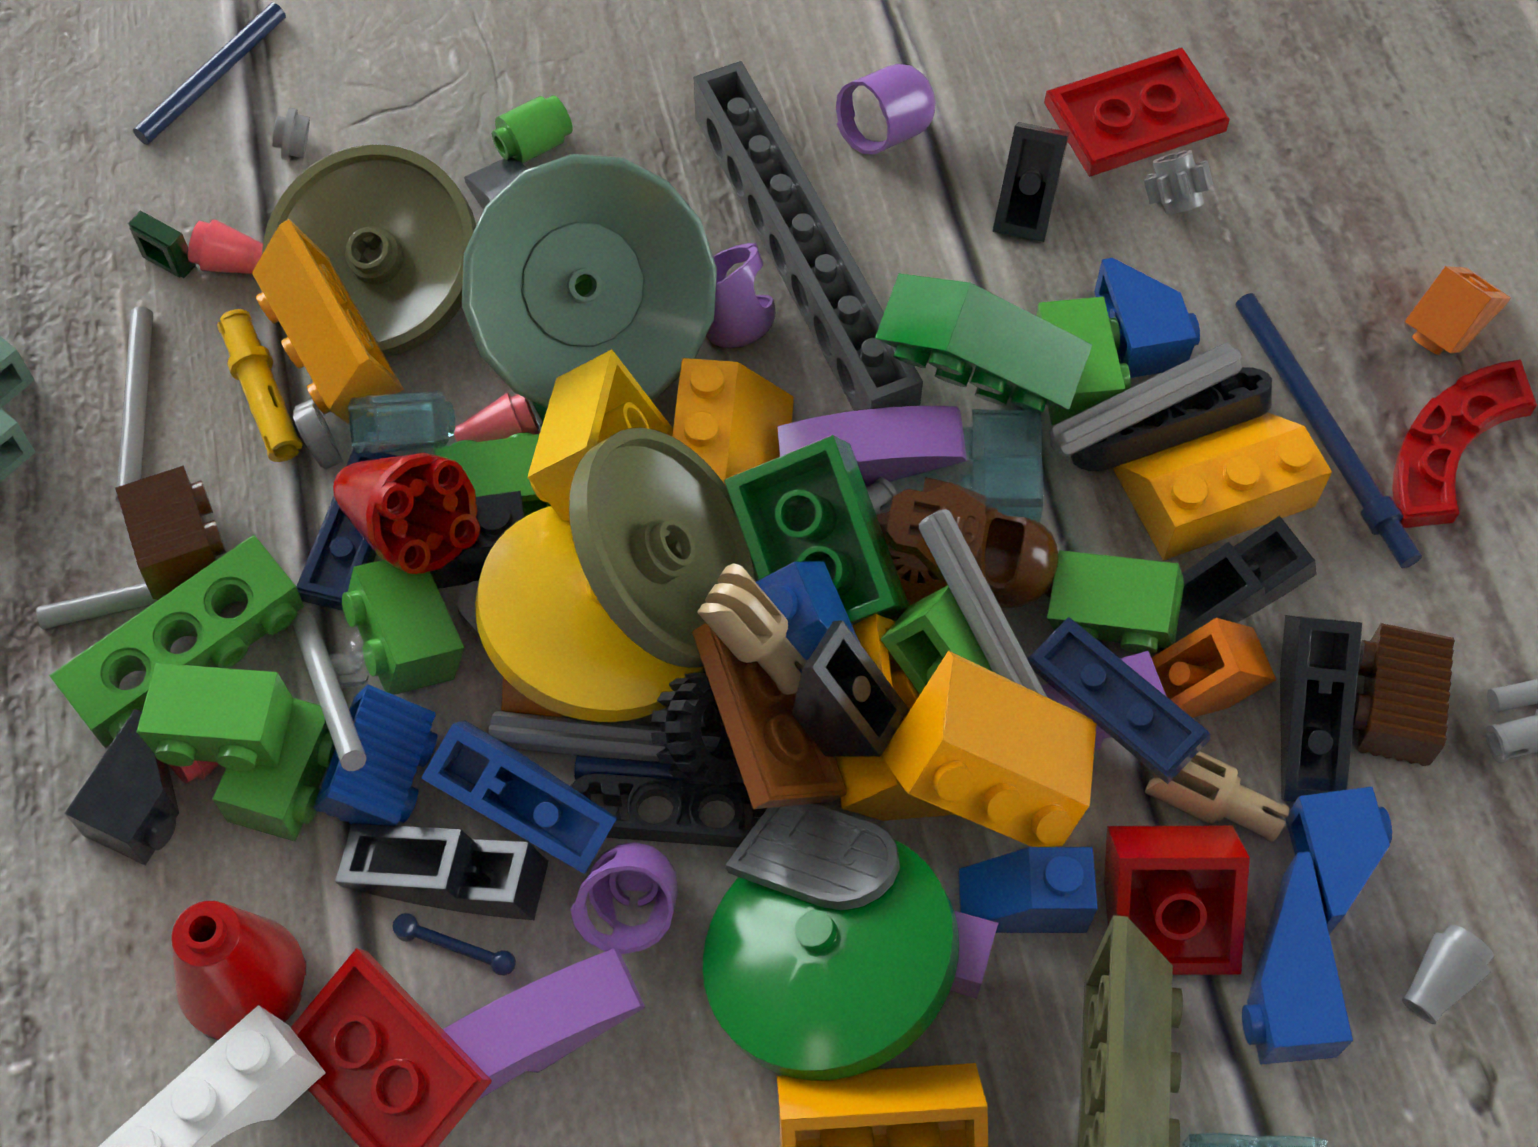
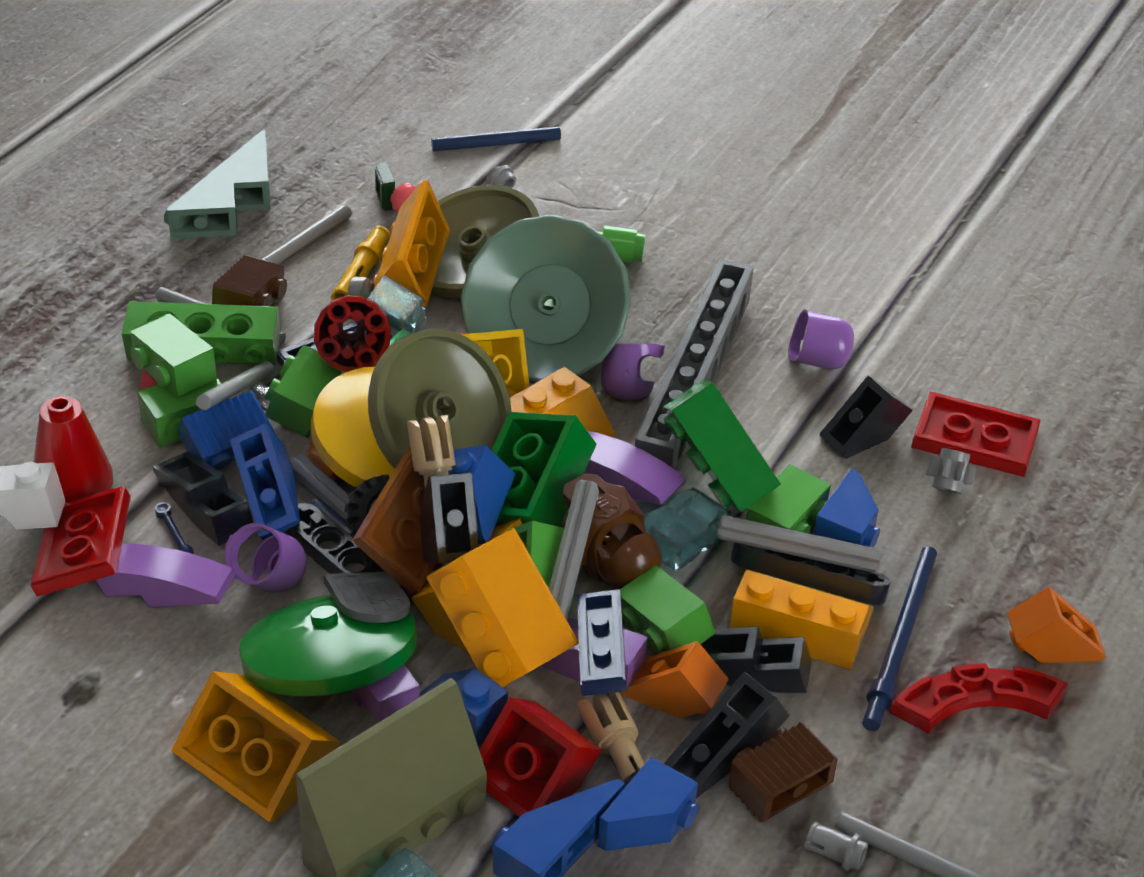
camera: 40 degrees right, 20 degrees down
black slope [64,709,179,866] -> none

